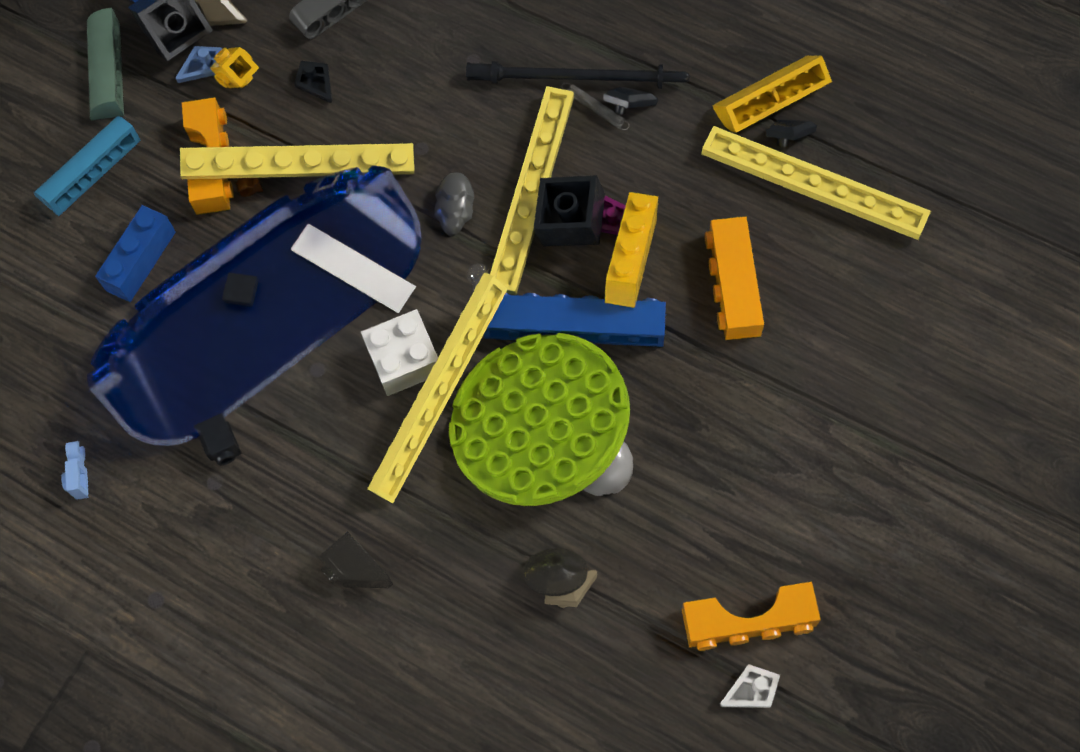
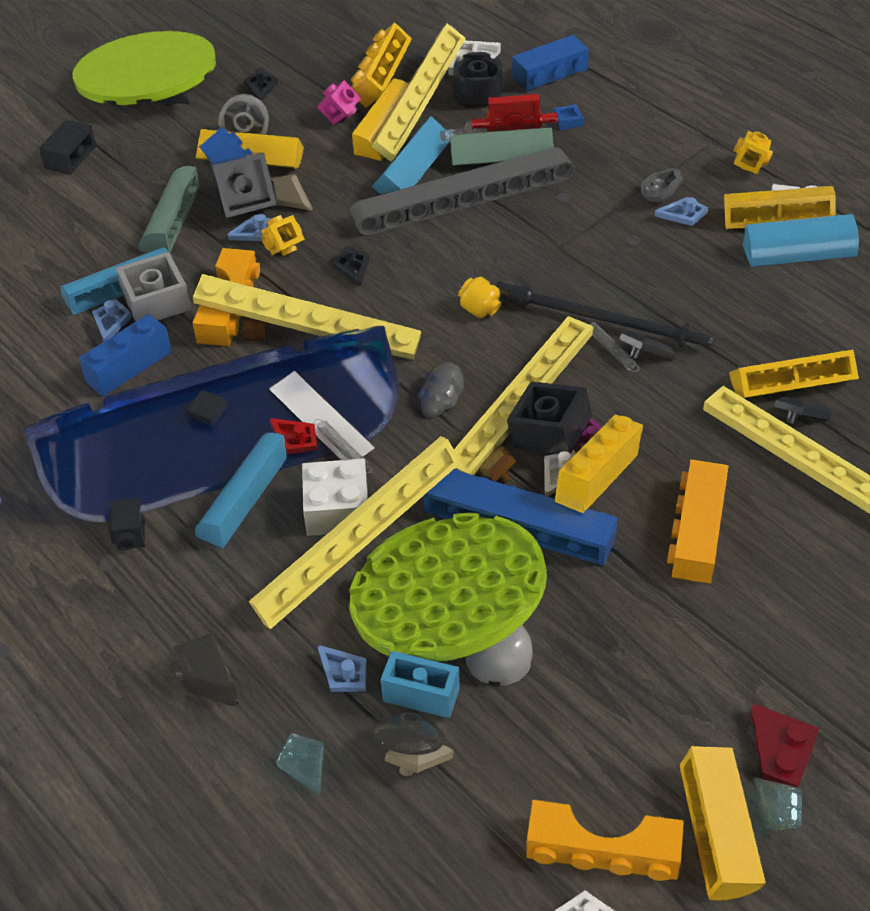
camera: 15 degrees right, 20 degrees down
none -> medium blue piece [92,299,132,342]
none -> light grey brick [116,252,191,322]
none -> dark azure brick [195,433,287,548]
none -> red piece [270,418,318,454]
none -> clear light blue piece [277,733,324,795]
none -> light grey piece [314,419,372,473]
none -> medium blue piece [318,646,367,692]
none -> dark azure brick [381,651,460,718]
none -> yellow head [458,276,501,319]
none -> reddish brown piece [477,445,516,484]
none -> white piece [544,449,575,496]
none -> yellow brick [679,746,766,900]
none -> dark red wing [750,703,820,793]
none -> clear light blue piece [752,777,802,831]

